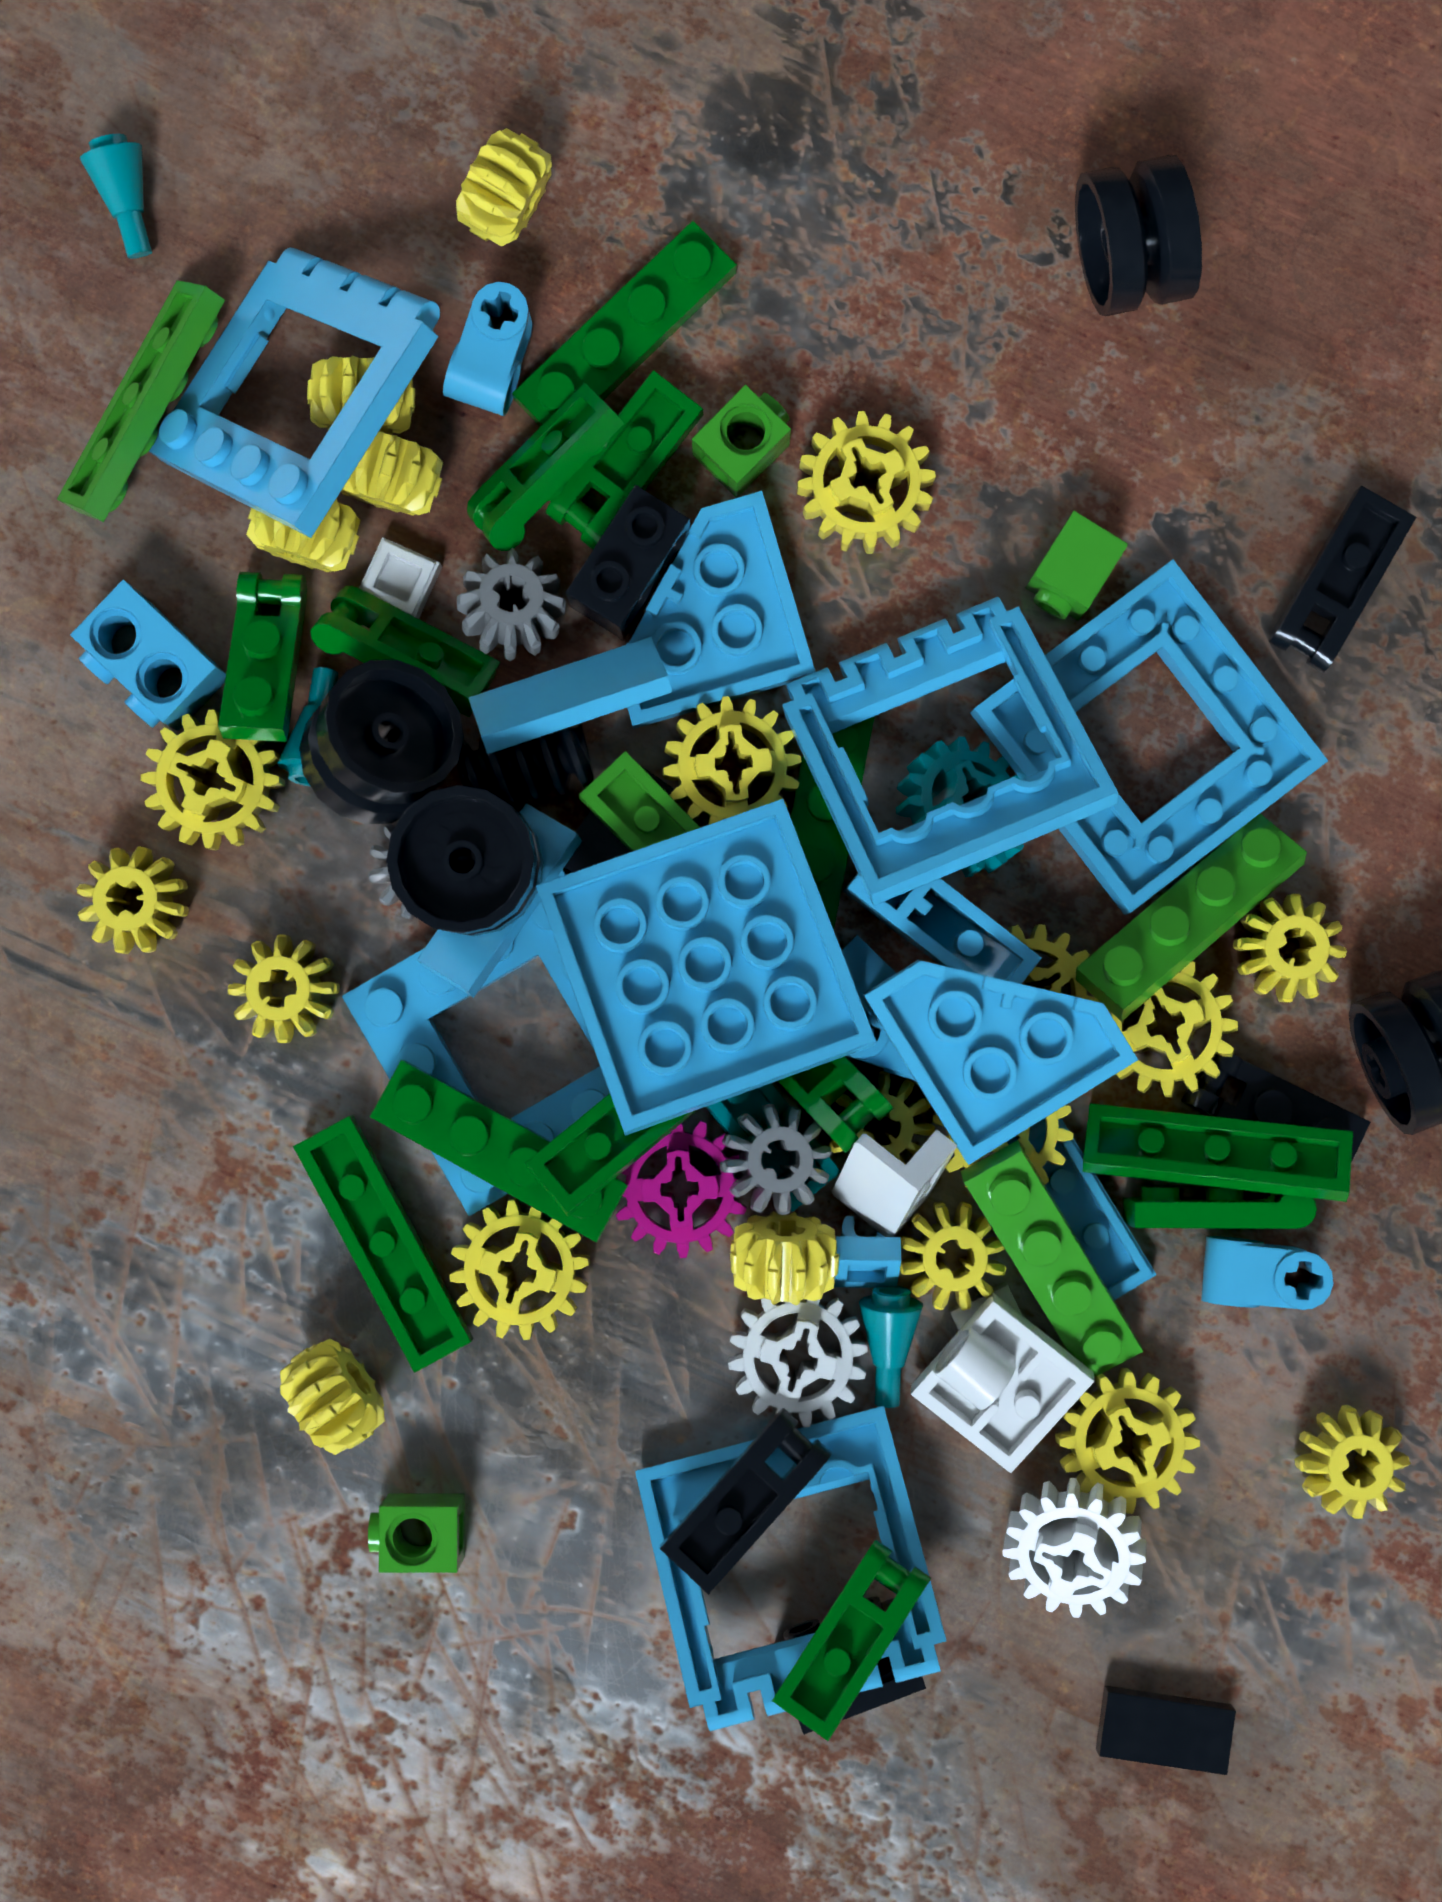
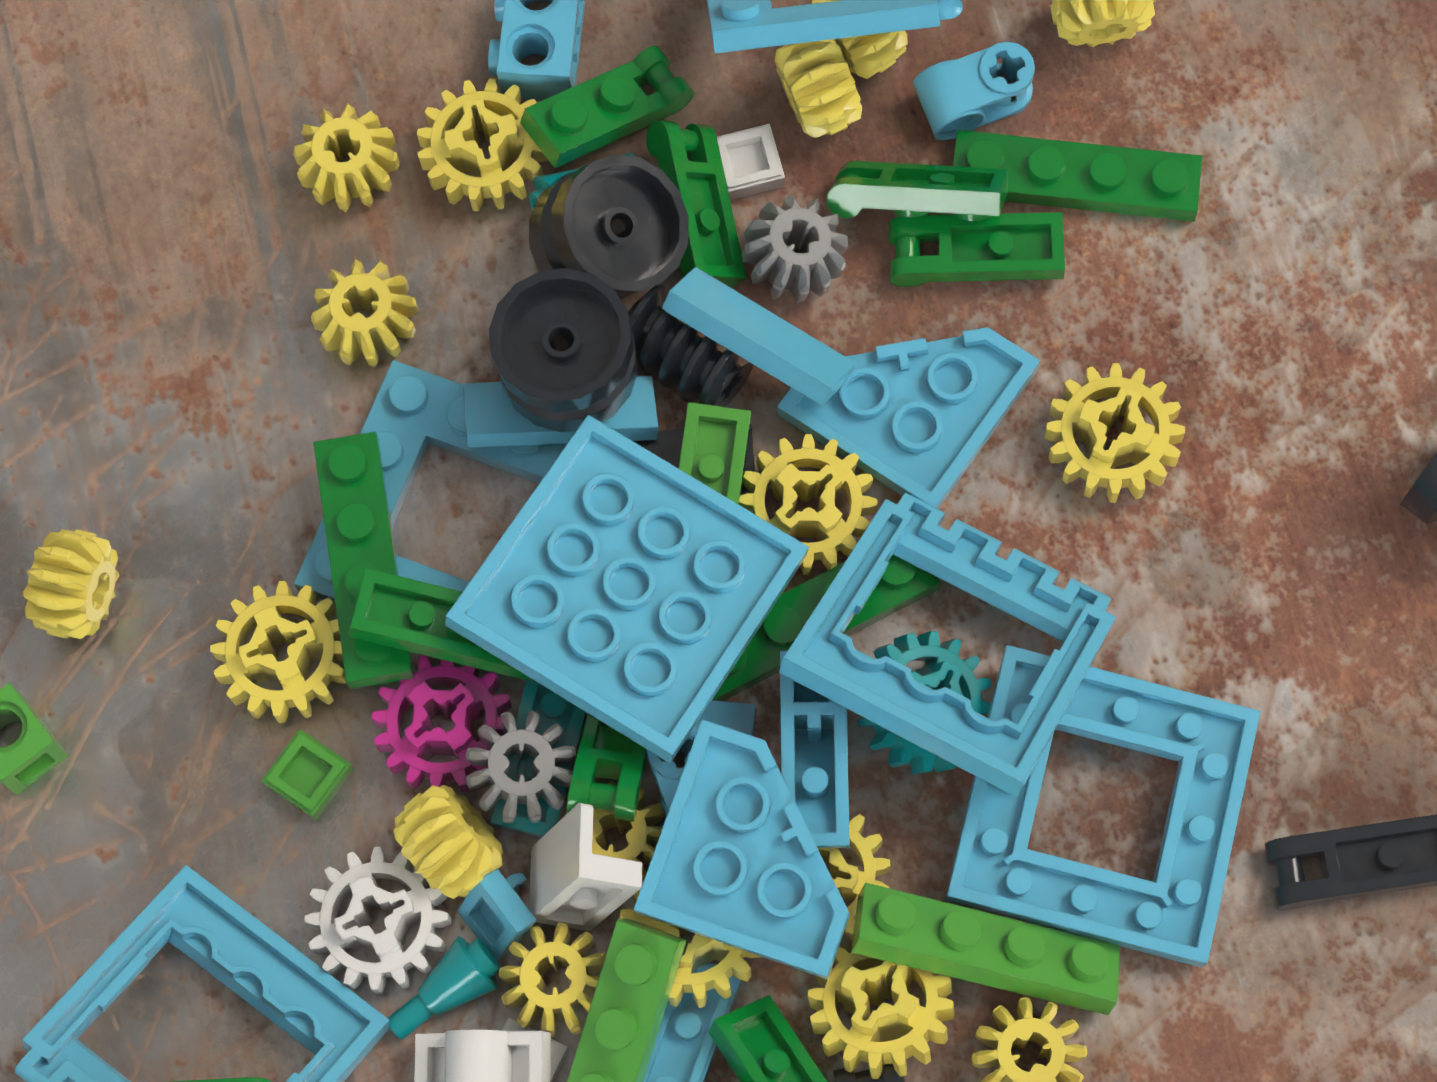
camera: 55 degrees right, 15 degrees down
light yellow gear [246,499,361,572] -> none
green plate [293,1115,474,1373] -> none
black brick [565,485,690,641] -> none
black plate [660,1408,832,1595] -> none
bright green brick [692,384,791,498] -> none
bright green brick [1025,511,1128,621] -> none
none -> bright green tile [261,729,355,821]

